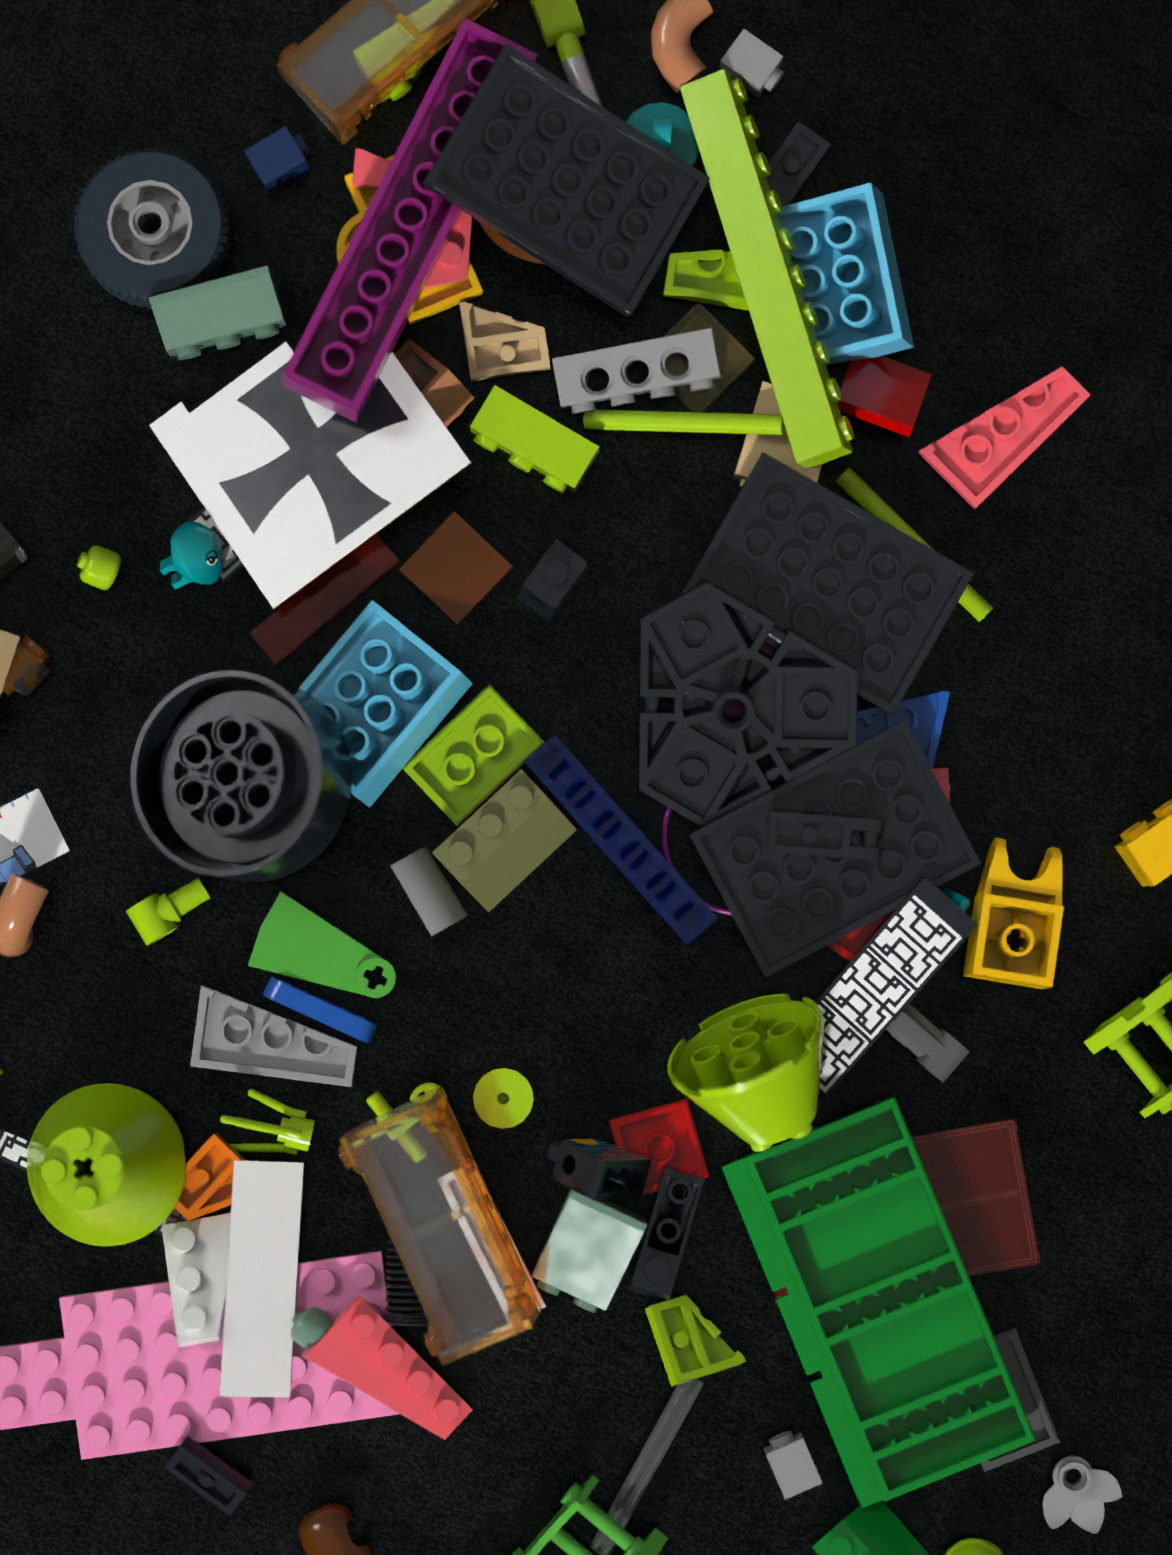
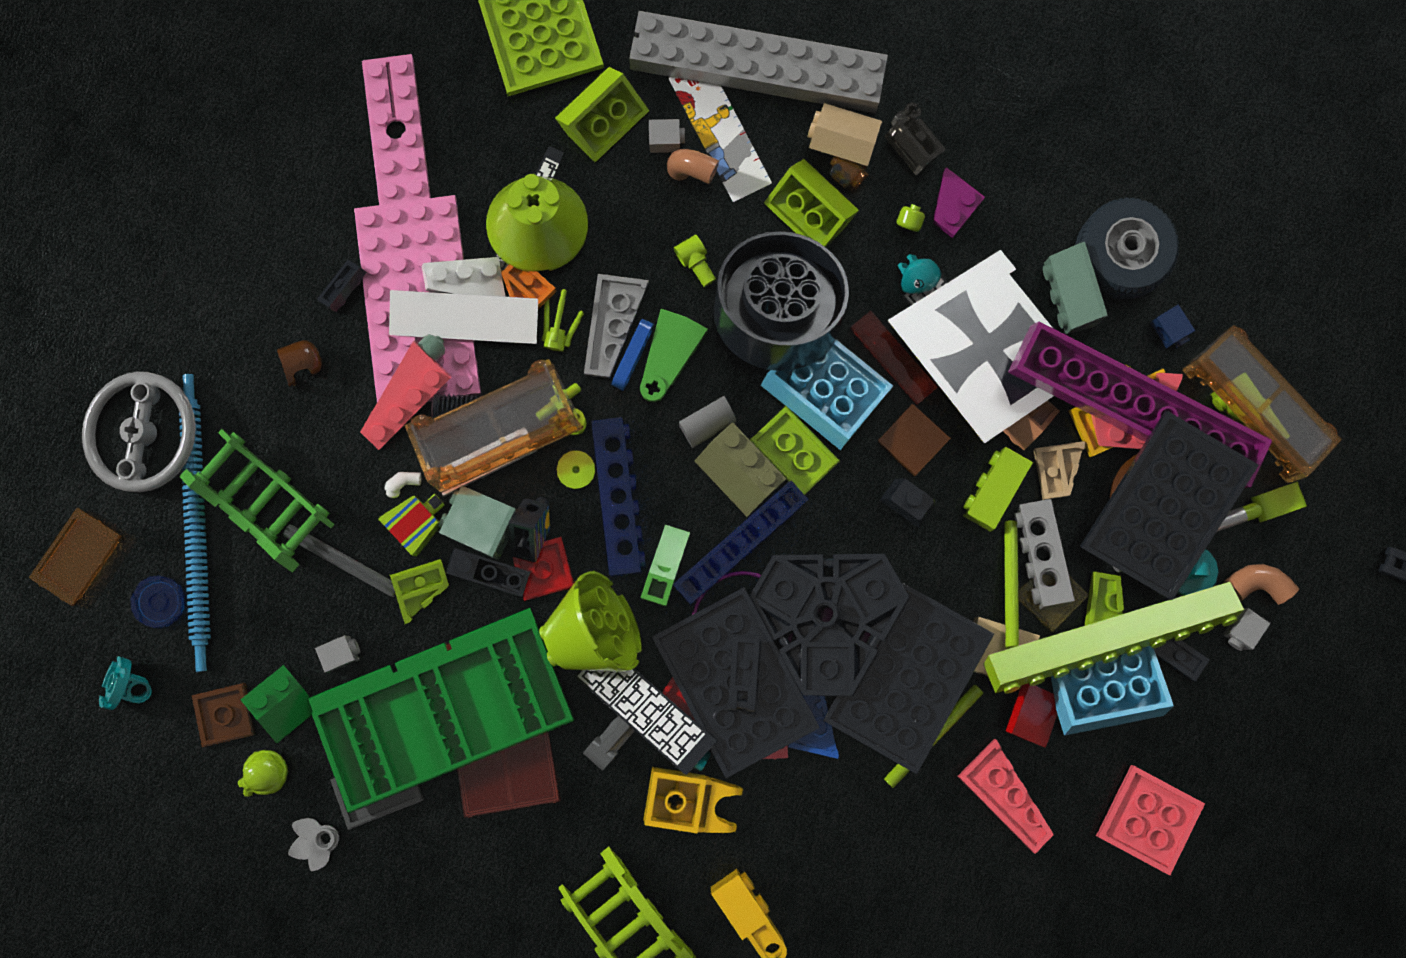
camera: 90 degrees right, 5 degrees down
none -> torso [379,494,445,557]
none -> white arm [385,472,422,498]
none -> clear blue brick [591,417,646,577]
none -> bright green slope [641,525,690,607]
none -> lime slope [764,159,859,247]
none -> magenta wing [933,168,985,238]
none -> coral plate [1096,765,1205,875]

